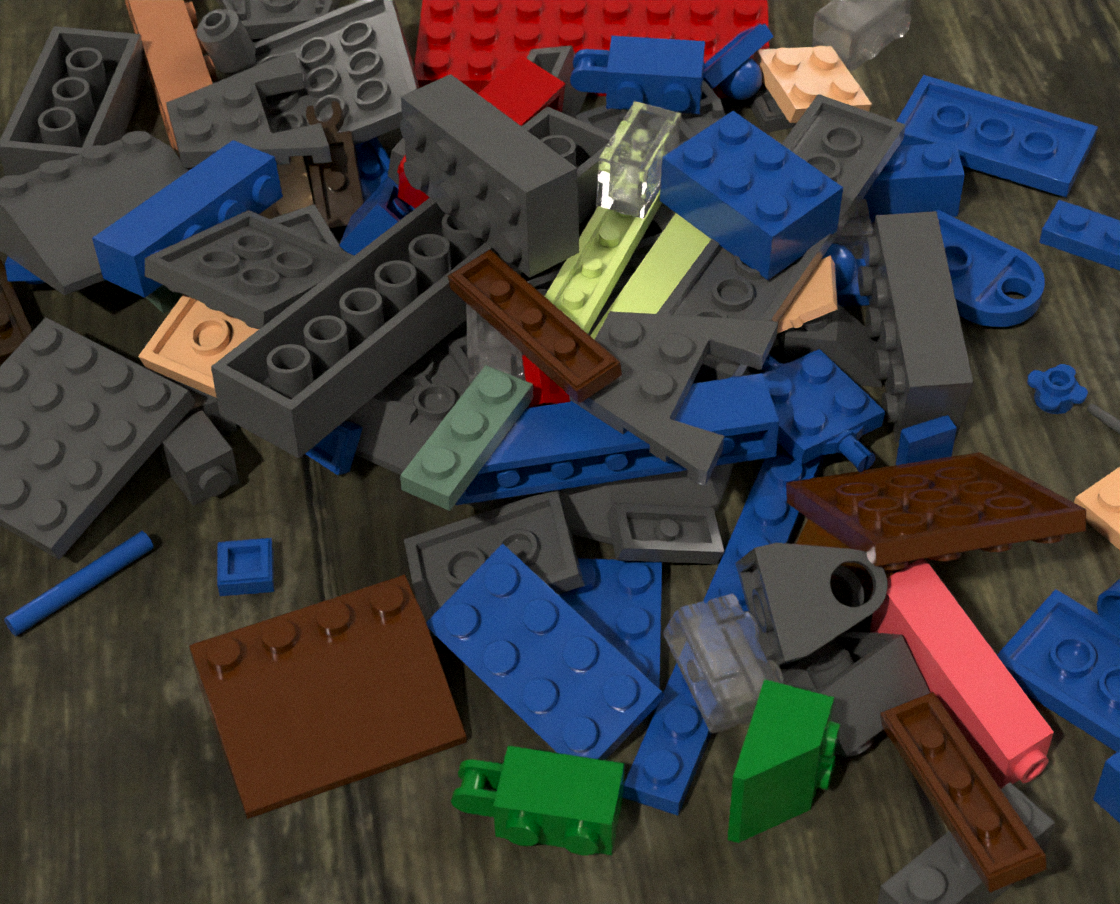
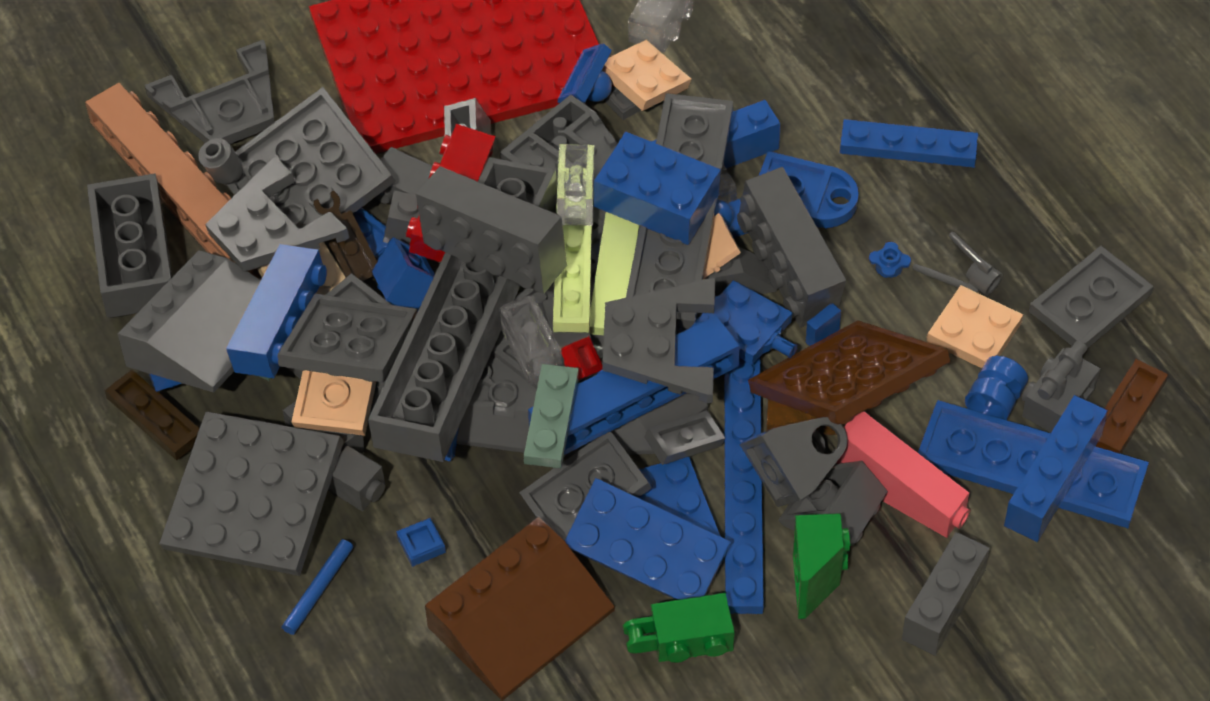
camera: 20 degrees left, 5 degrees up
reddish brown tile [448,249,622,404] -> none
blue brick [570,36,705,114] -> none
clear brick [663,593,784,733] -> none
reddish brown tile [880,692,1047,893] -> none
blue plate [897,75,1098,197] -> none

